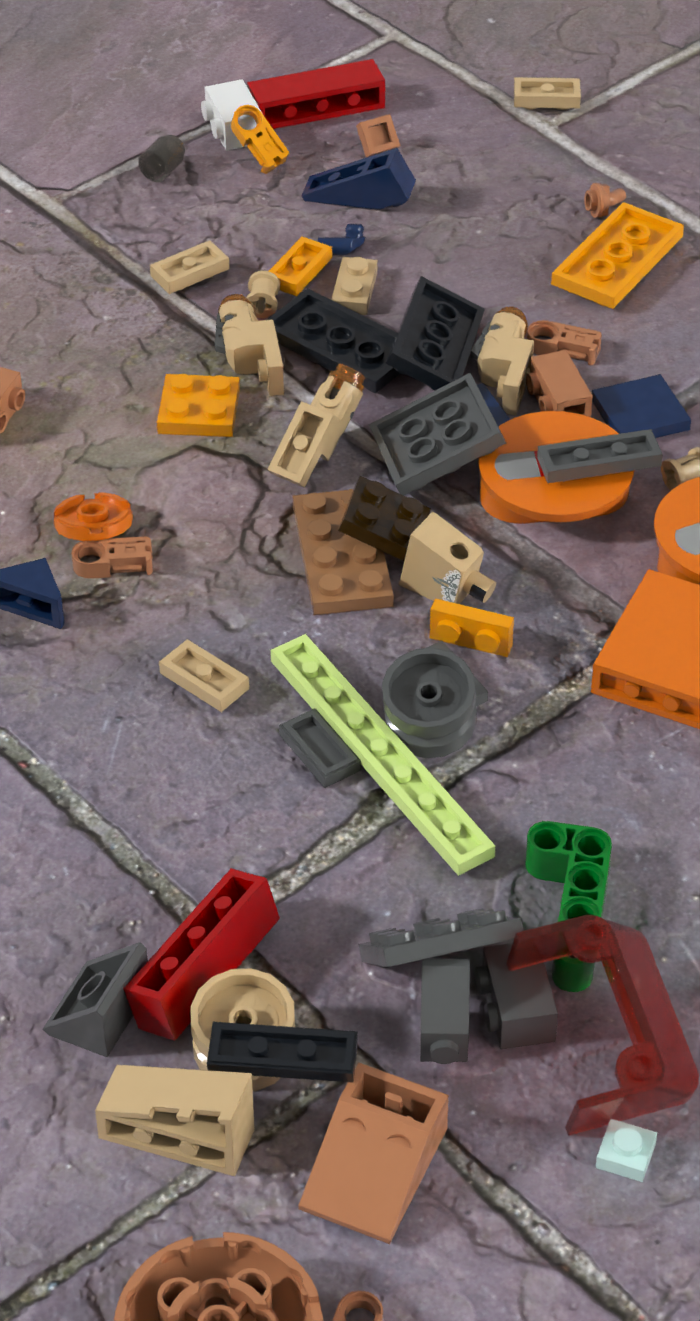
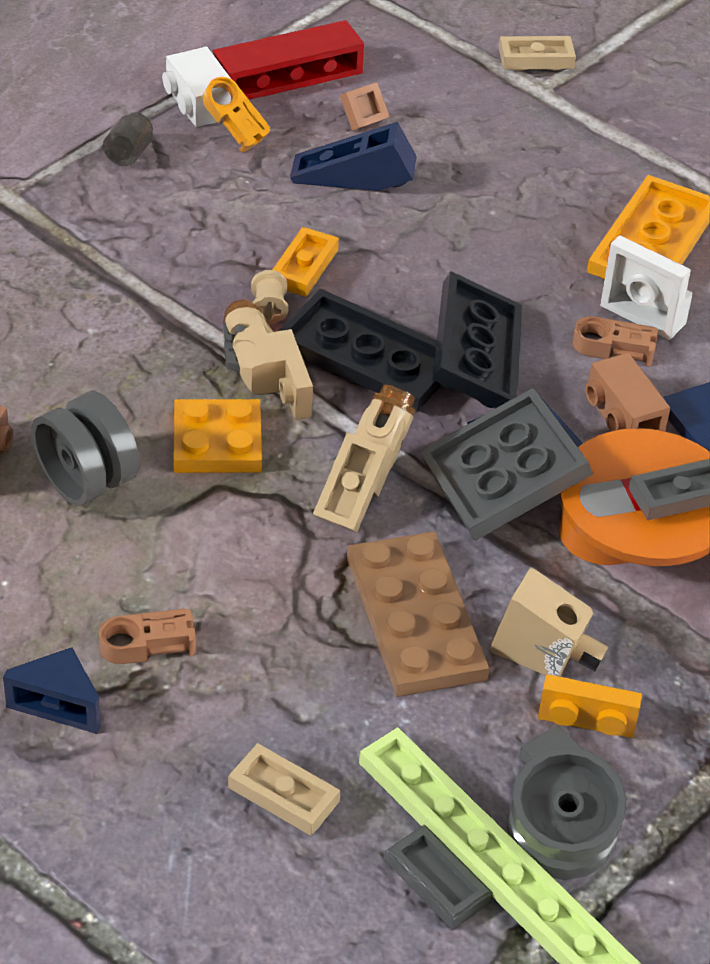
camera: 10 degrees left, 0 degrees up
orange tile [54,492,133,541] -> none
tan plate [150,240,229,294] -> none
dark blue arm [318,224,366,255] -> none
tan plate [331,257,378,315] -> none
dark brown plate [338,476,431,561] -> none
tan plate [471,307,534,416] -> none
nougat plate [584,183,626,218] -> none
none -> dark grey wheel [31,390,140,506]
none -> white plate [600,235,693,340]

